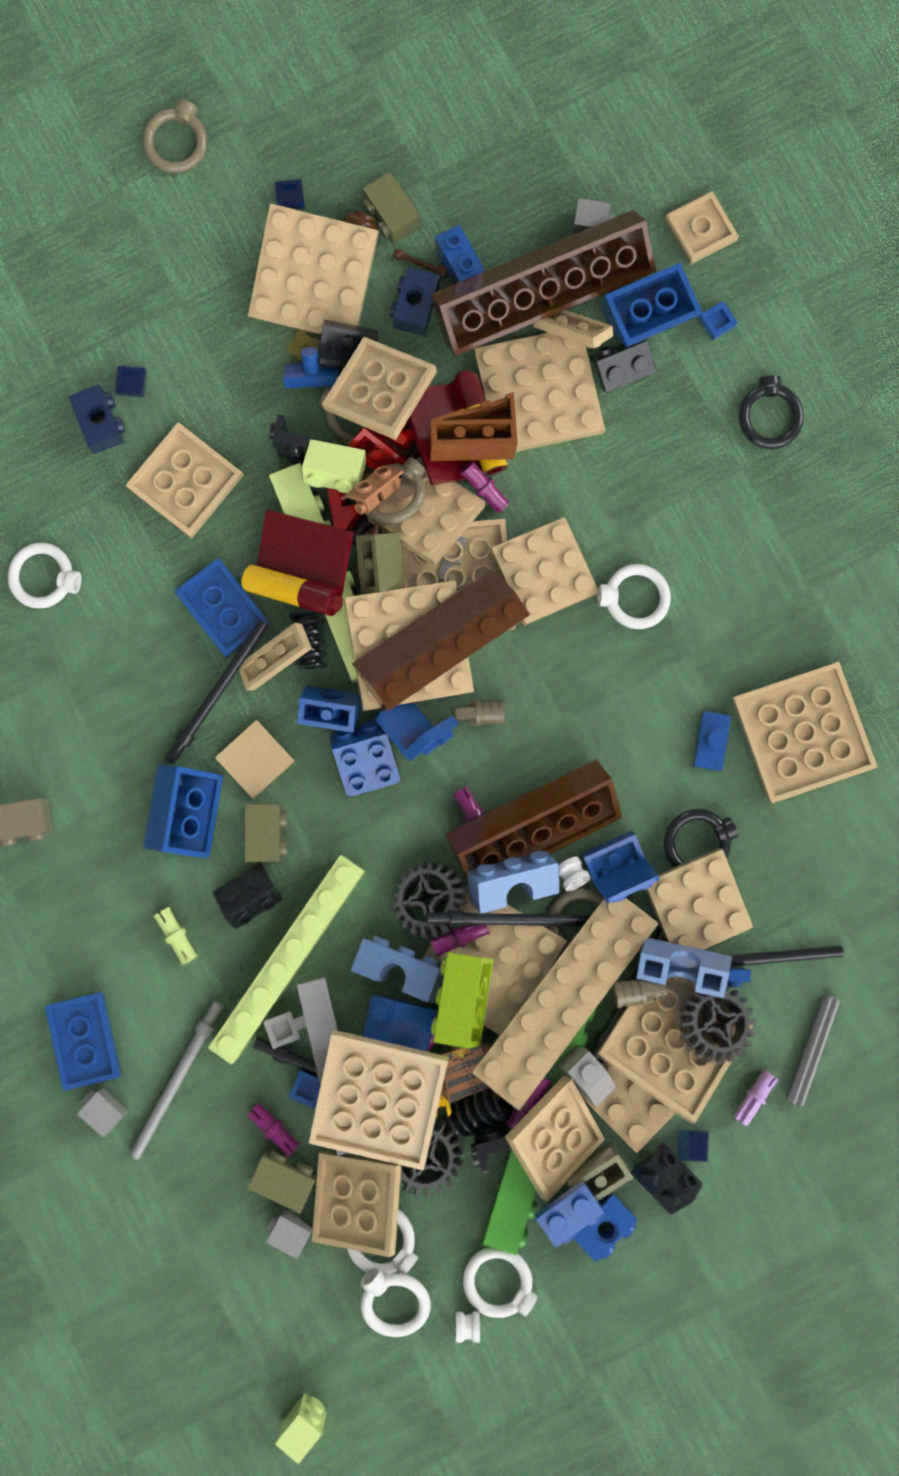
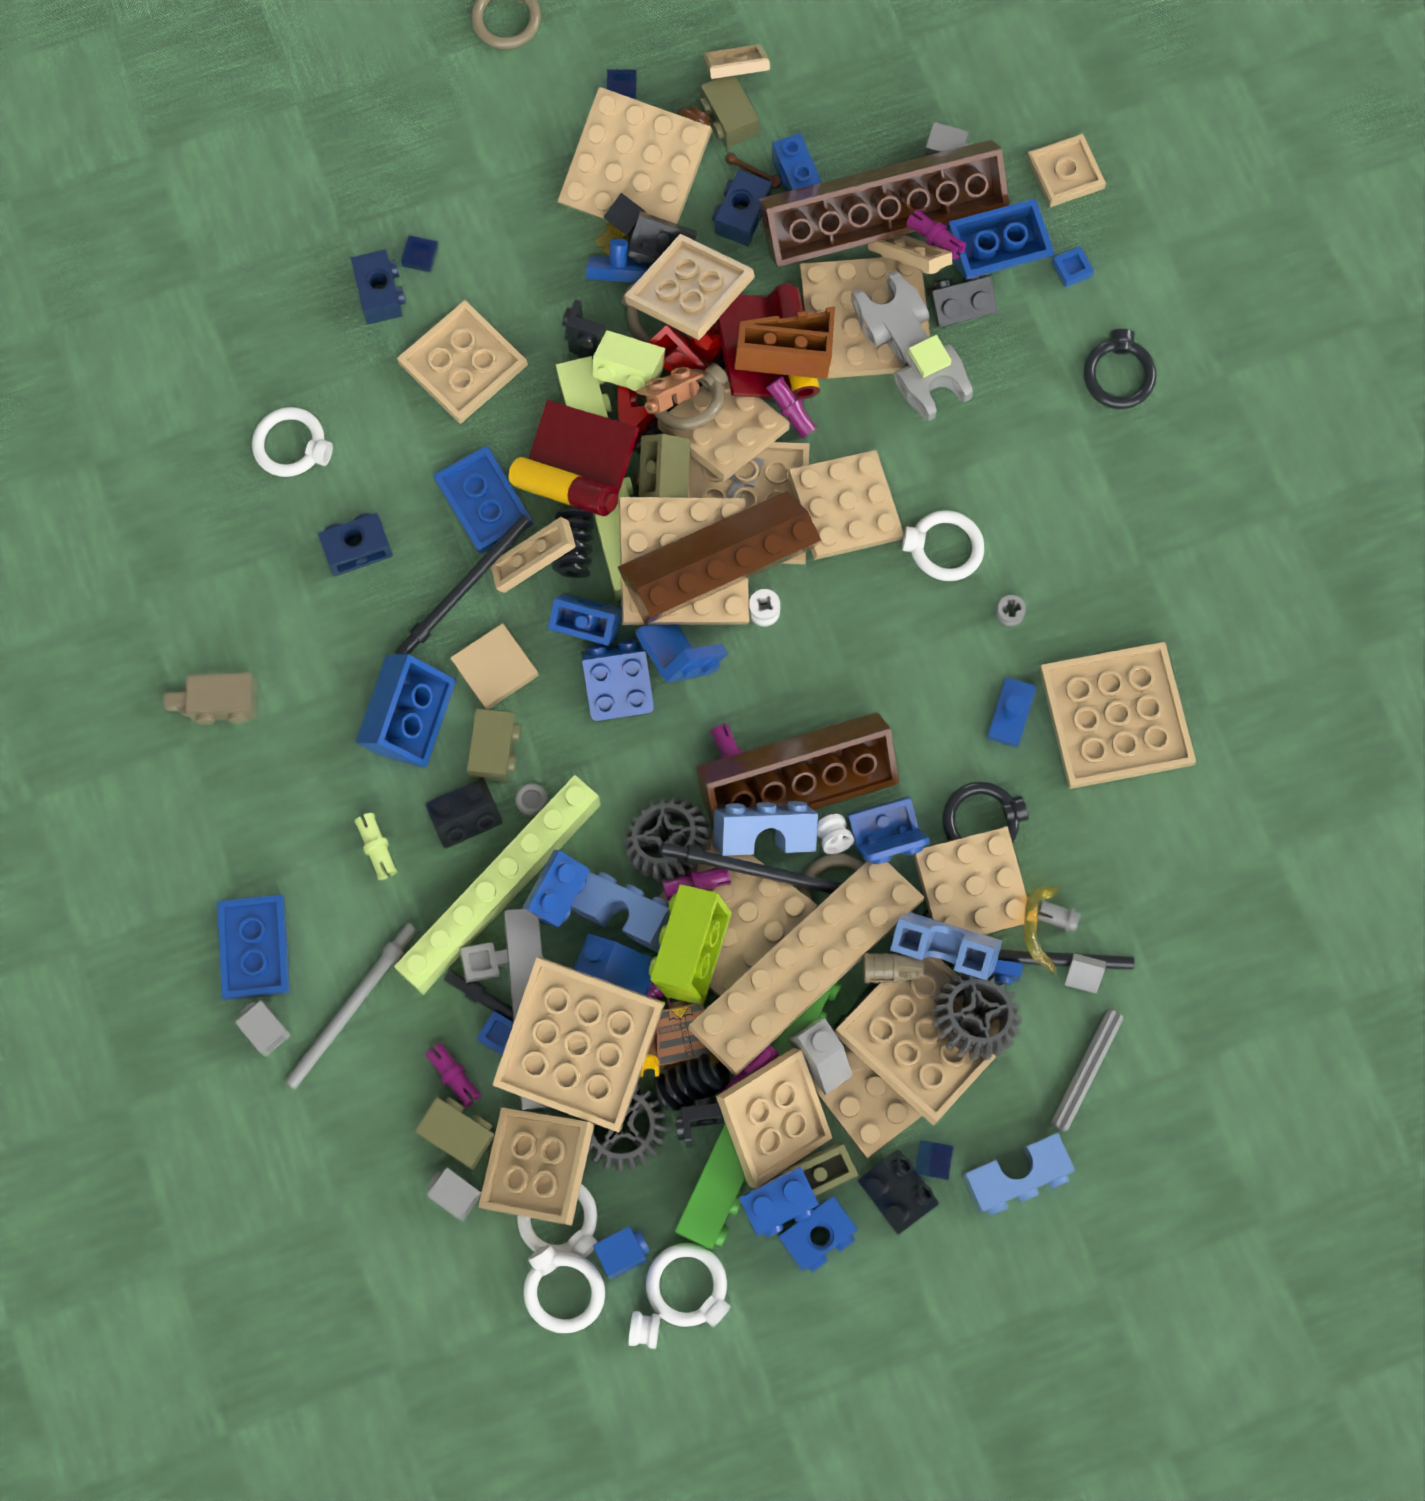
camera: 10 degrees right, 10 degrees down
yellowish green brick [275,1393,327,1464] -> none
dark tan hinge [455,699,505,726] -> none
lavender axle [734,1069,778,1126] -> none
none -> dark blue brick [318,512,393,577]
none -> light grey tile [515,784,548,817]
none -> blue bracket [522,849,590,928]
none -> blue brick [593,1226,650,1280]
none -> black tile [603,193,647,237]
none -> tan tile [703,44,770,79]
none -> white wheel [749,589,780,627]
none -> light grey piece [851,270,973,422]
none -> magenta pin [907,209,966,260]
none -> yellowish green tile [908,335,951,378]
none -> medium blue arch [962,1133,1075,1216]
none -> light grey bush [996,595,1026,627]
none -> clear yellow animal [1024,886,1059,974]
none -> light grey pin [1037,900,1081,933]
none -> light grey tile [1065,953,1106,994]

